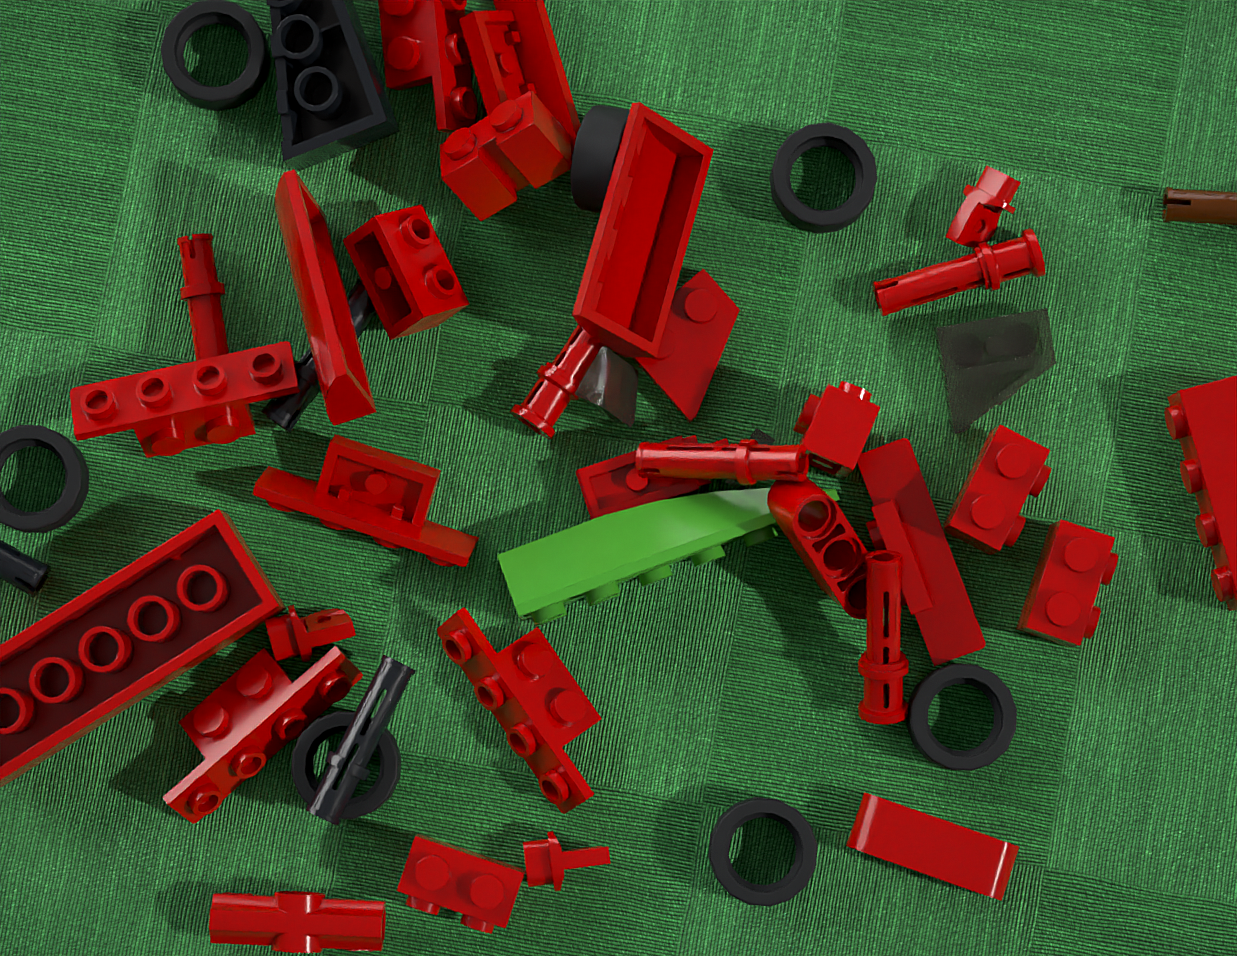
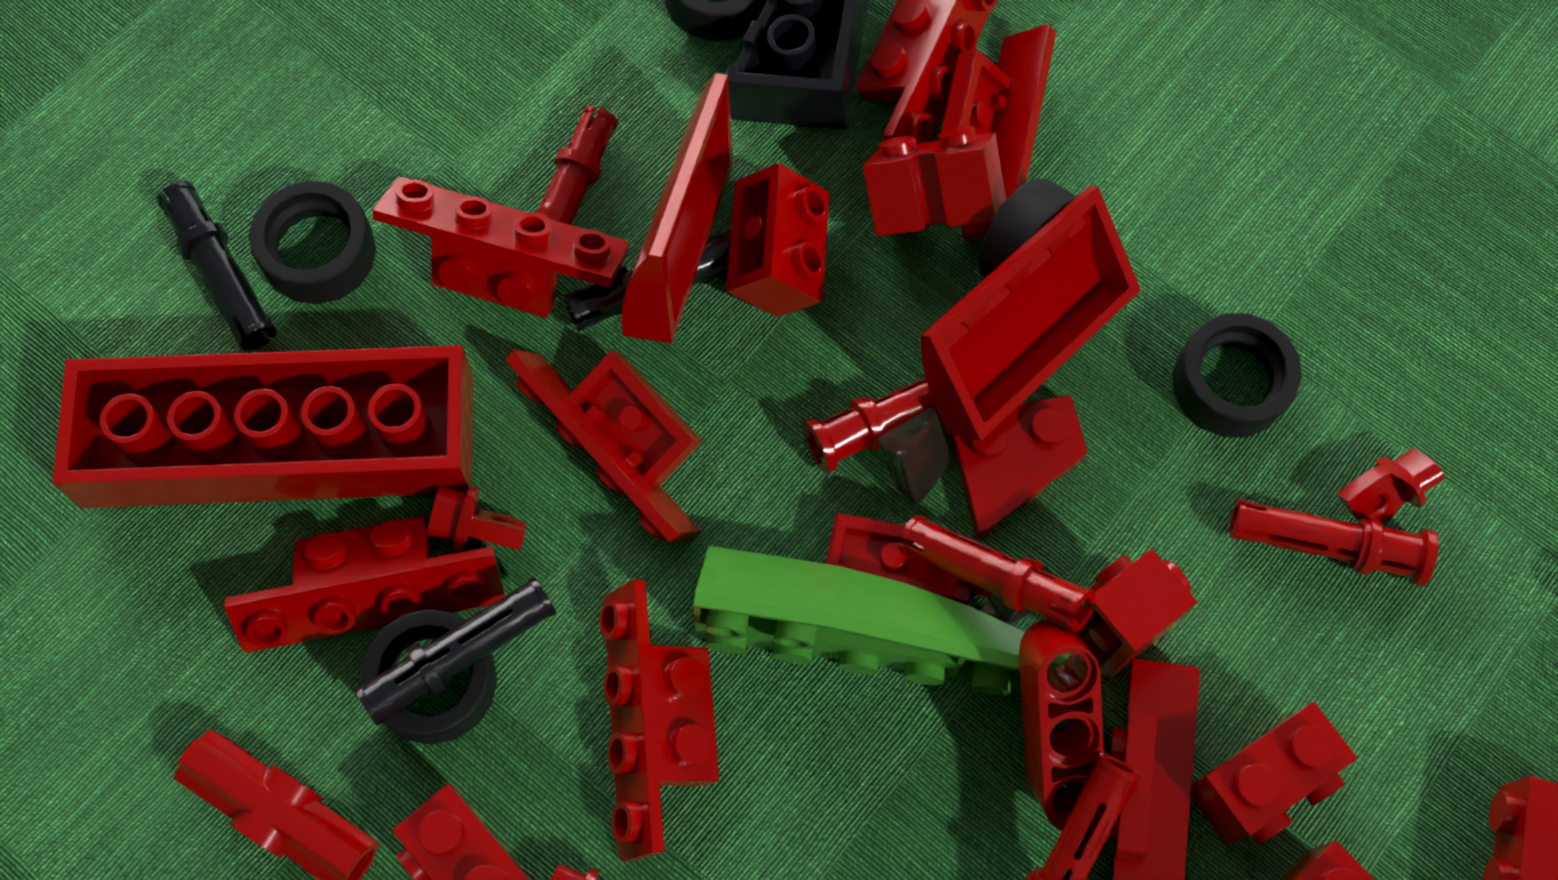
camera: 30 degrees right, 15 degrees down
clear smoke wing [934,308,1056,434] -> none

